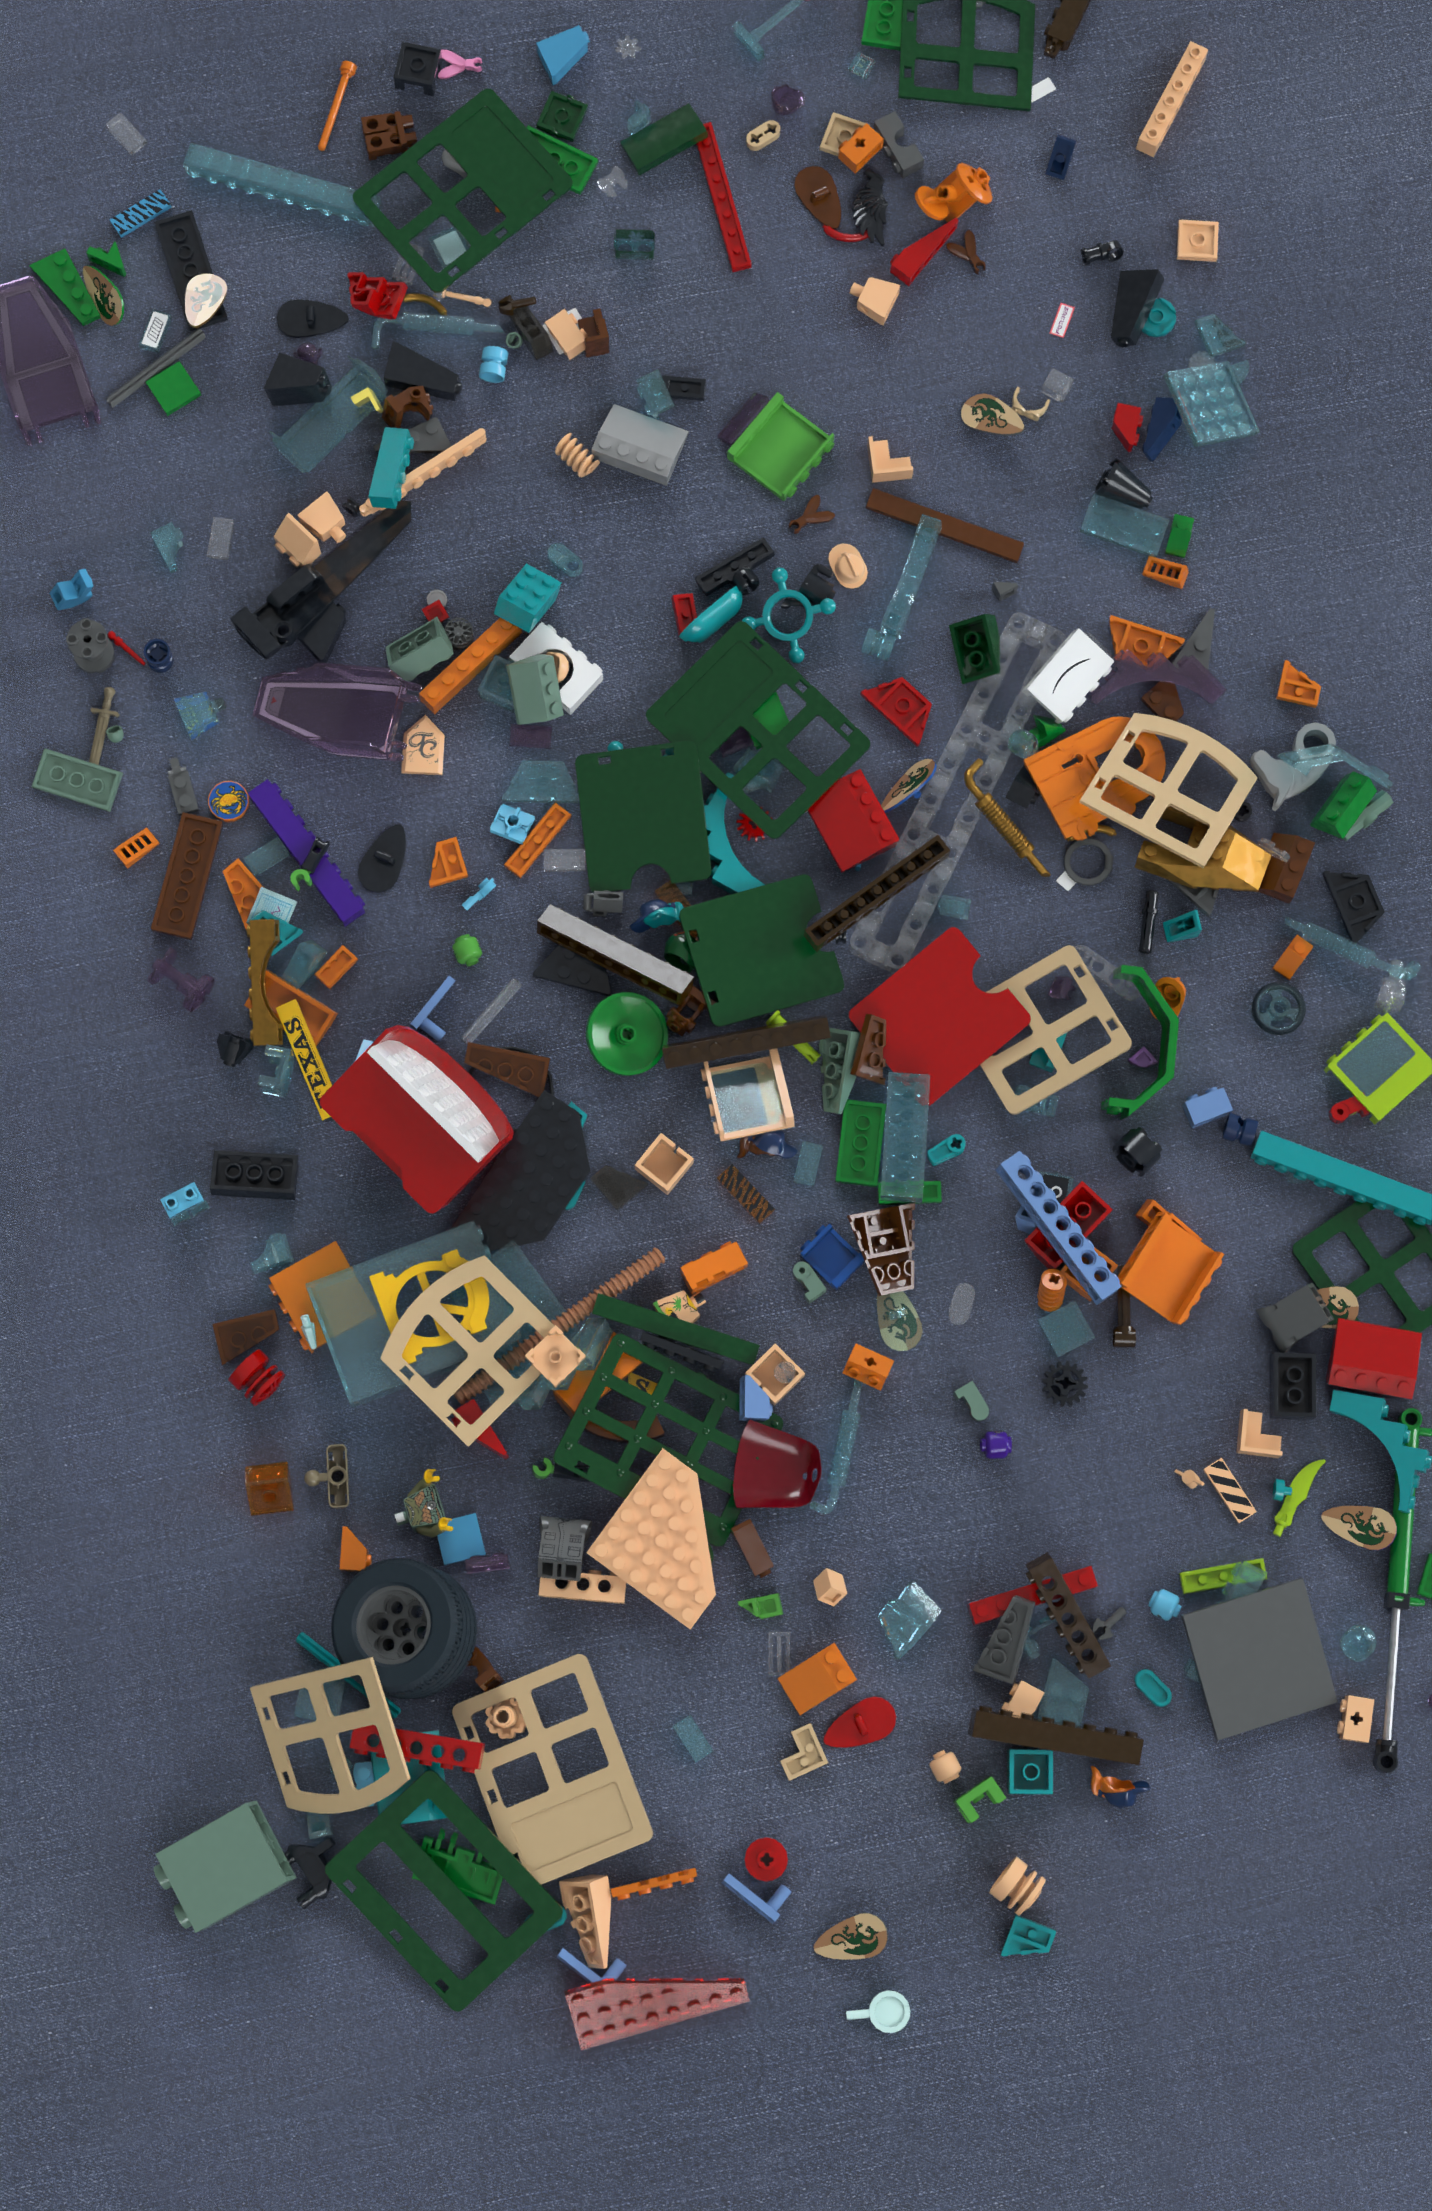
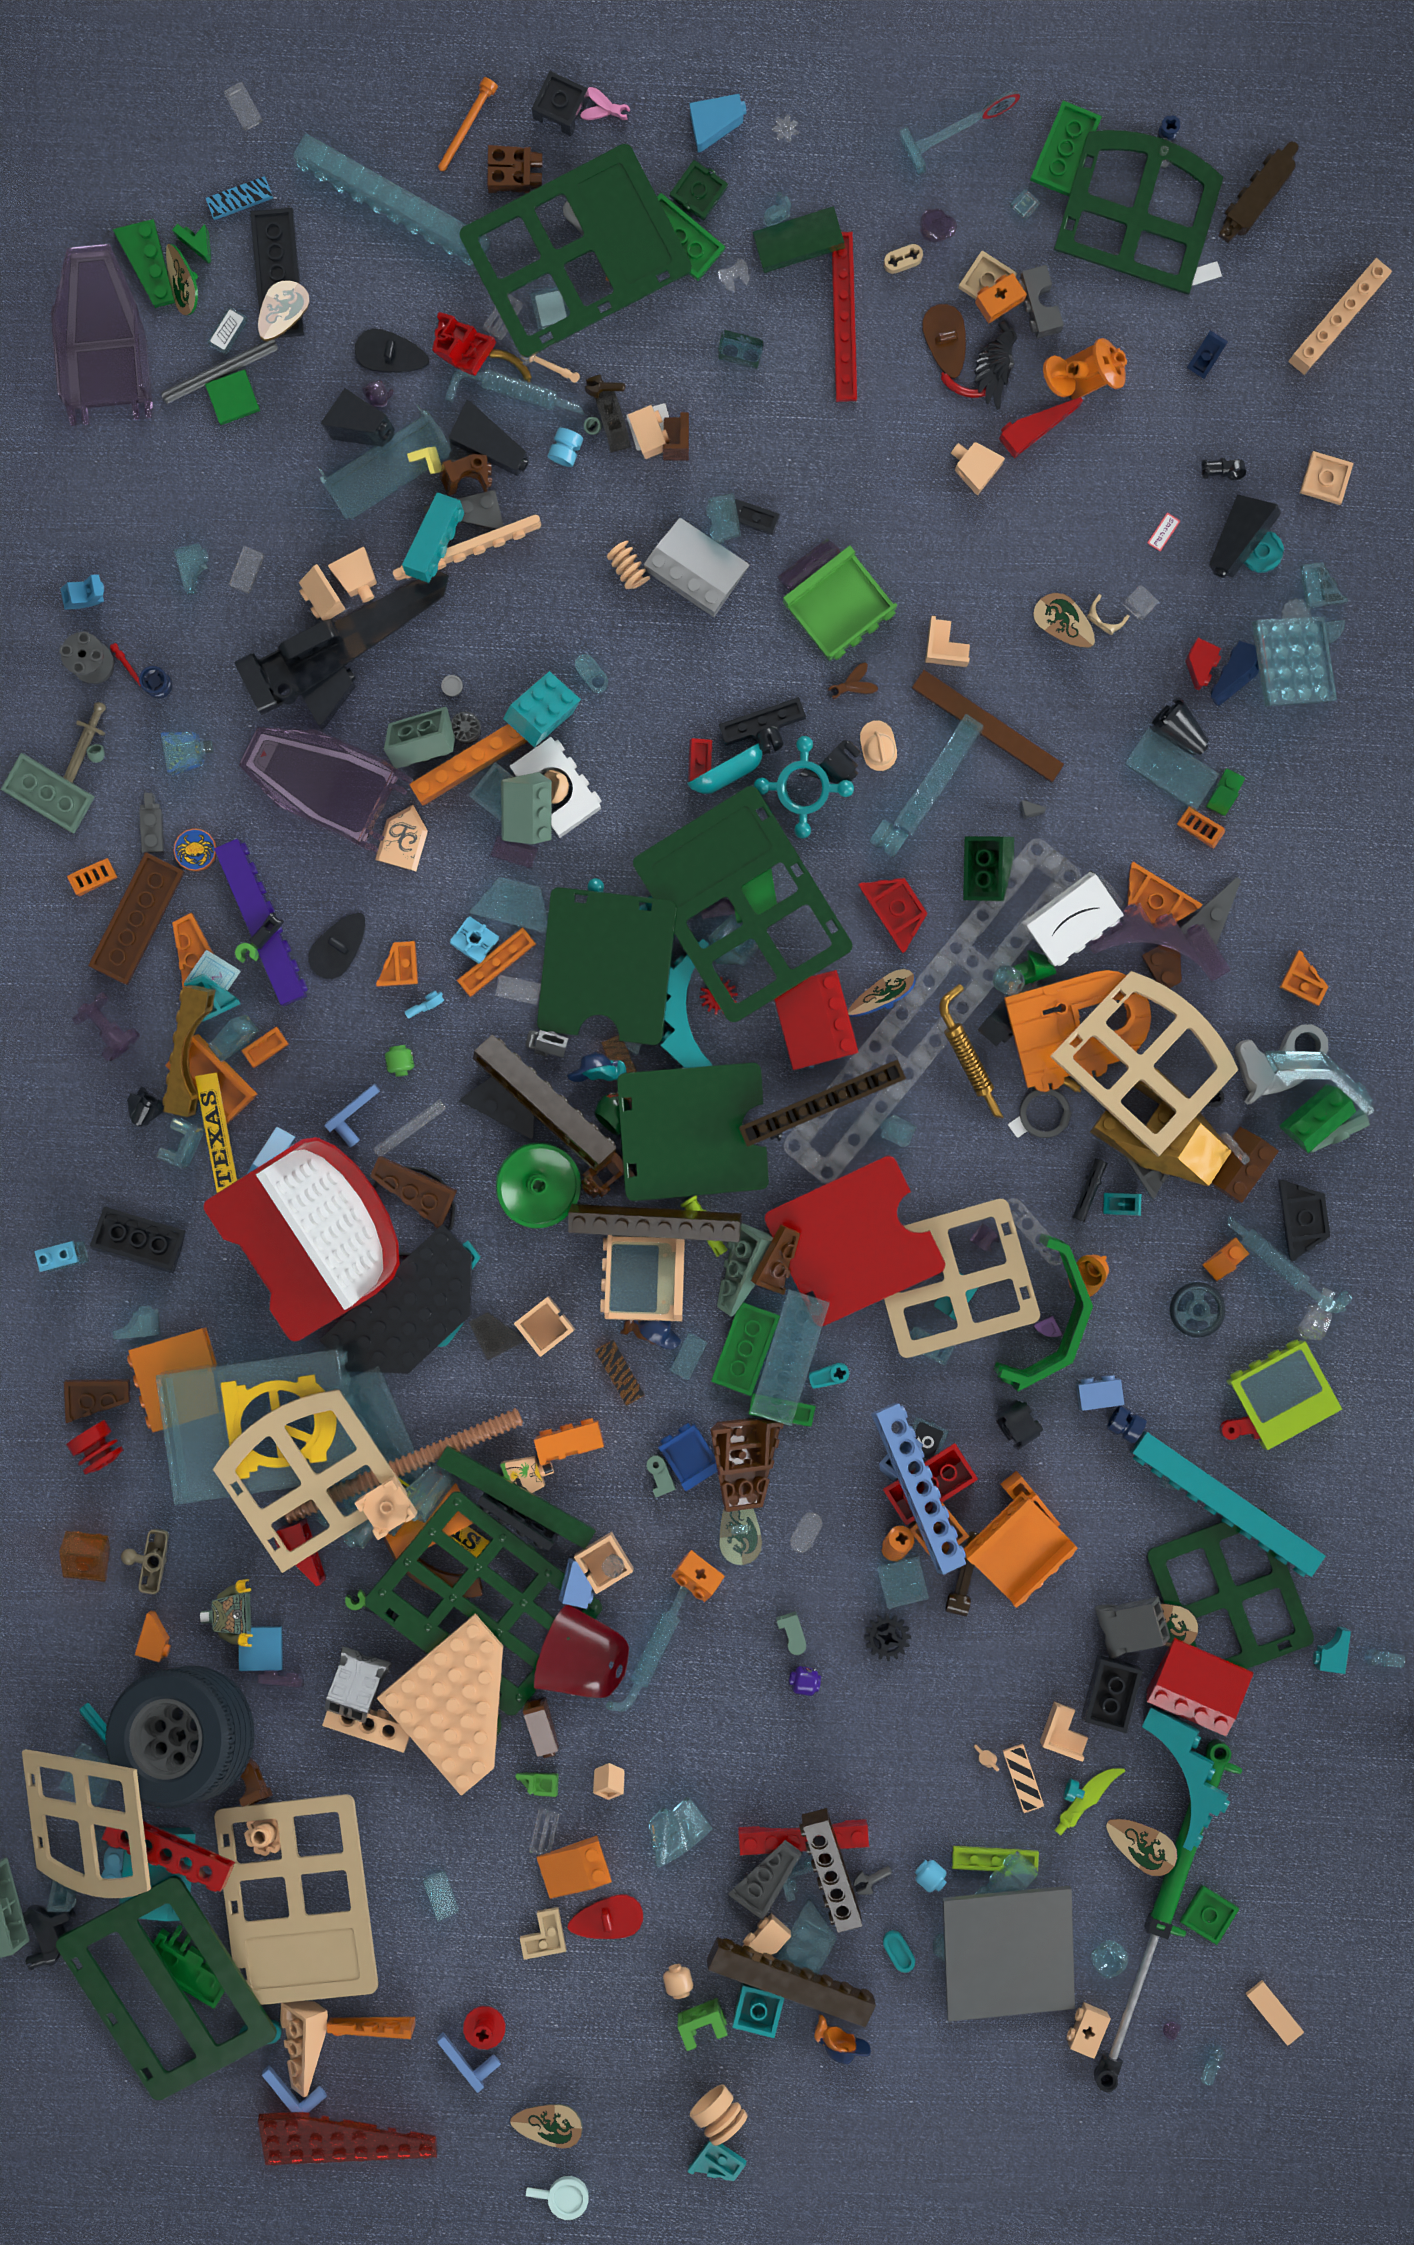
camera: 15 degrees right, 10 degrees up
clear light blue tile [243,837,290,877] -> none
light aqua bar [301,1314,317,1349] -> none
black bush [342,497,360,517] -> none
red tile [422,600,450,622] -> none
reddish brown piece [946,230,986,275] -> none

